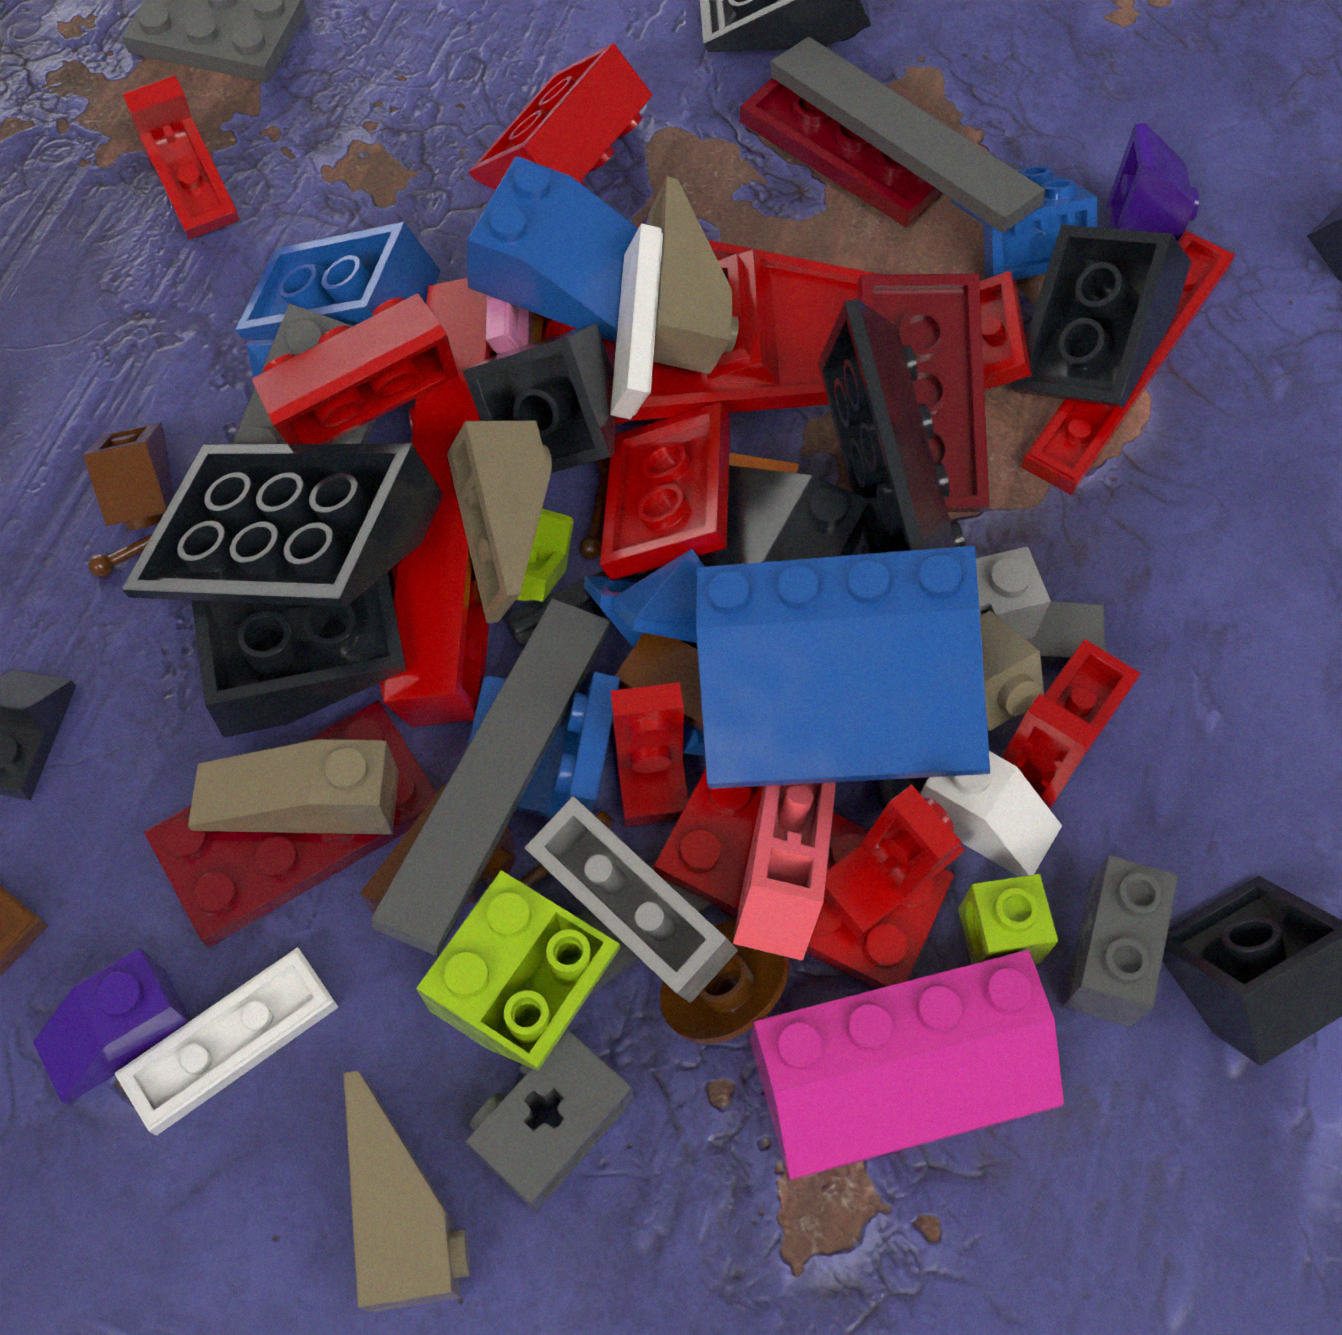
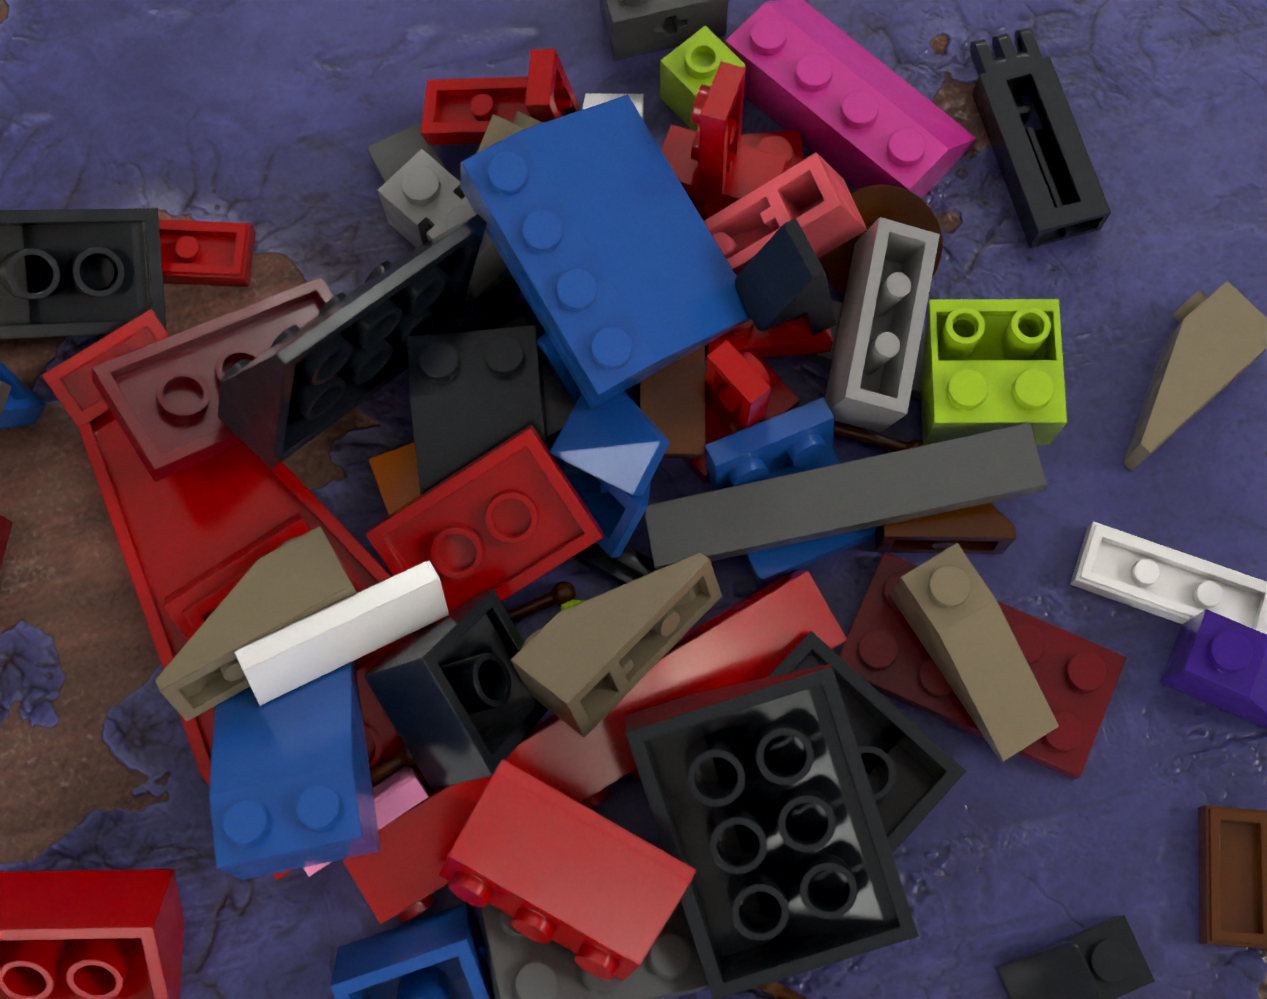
camera: 120 degrees left, 10 degrees up
dark grey brick [465,1029,634,1213] -> none
none -> black slope [735,218,836,336]
none -> black hinge [970,28,1111,248]

